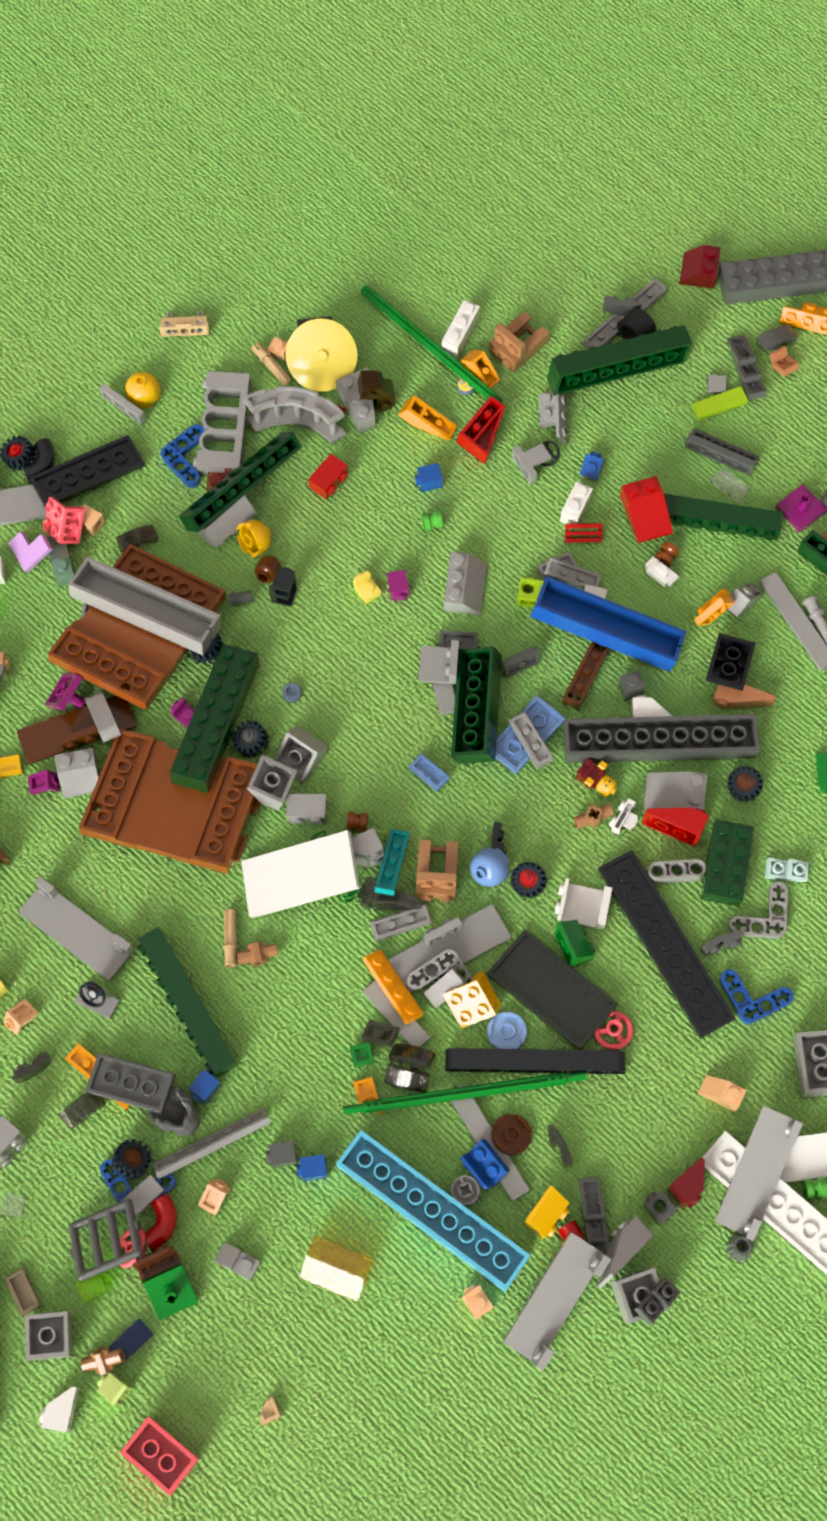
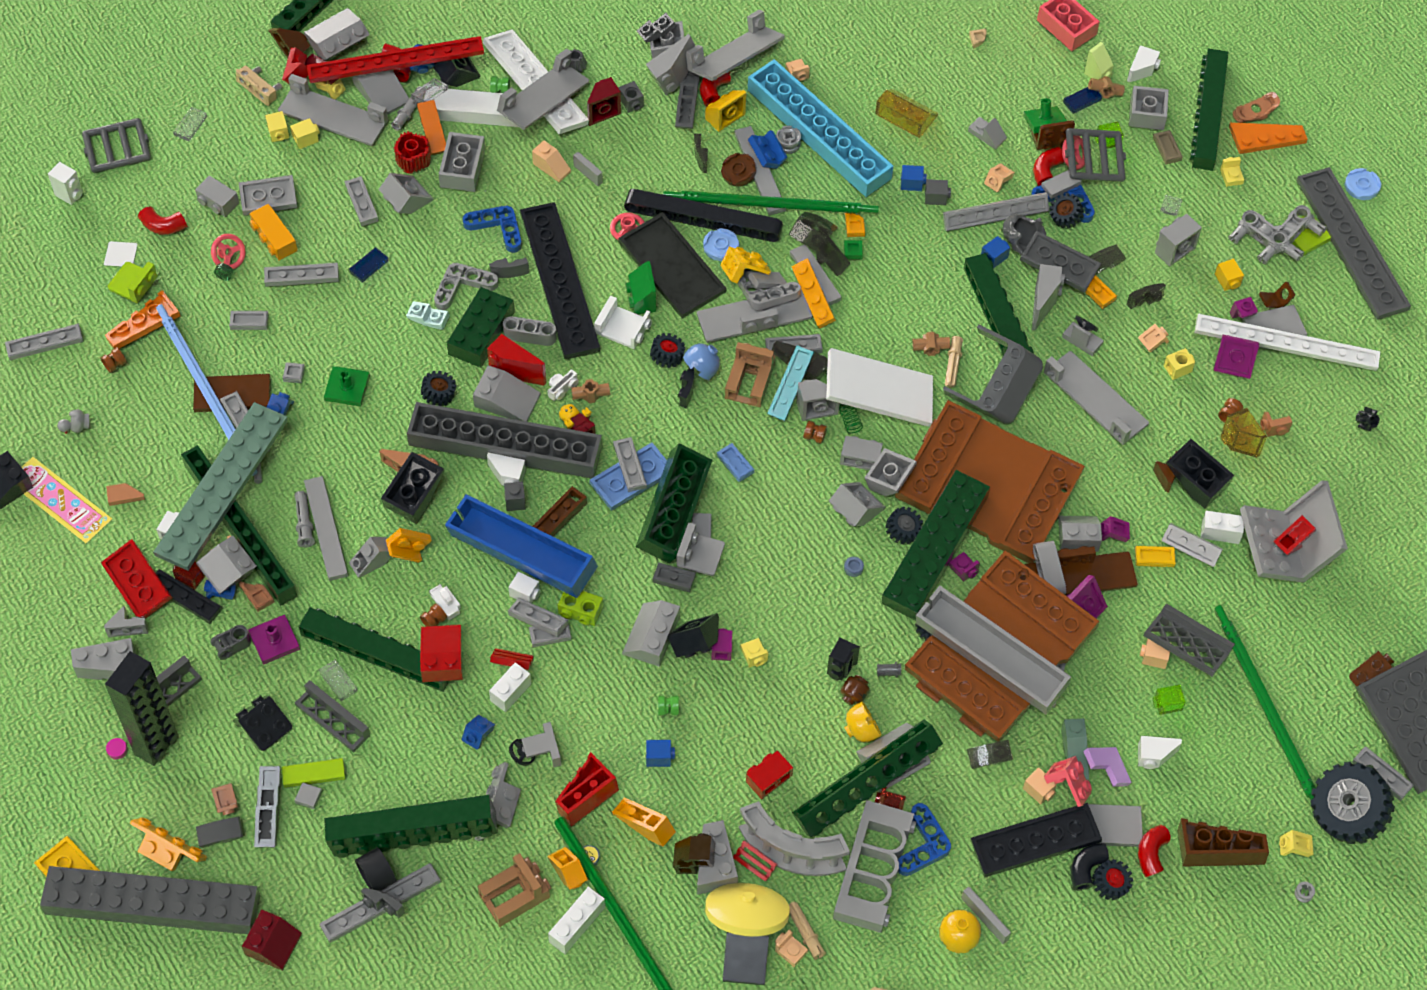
camera: 170 degrees left, 10 degrees down
dark grey plate [502,646,540,678] -> none
none -> black bracket [233,695,292,751]
none -> light grey tile [573,152,603,186]
none -> black slope [668,613,719,658]
none -> dark grey windscreen [943,324,1043,424]
none -> light grey slope [1032,264,1065,330]

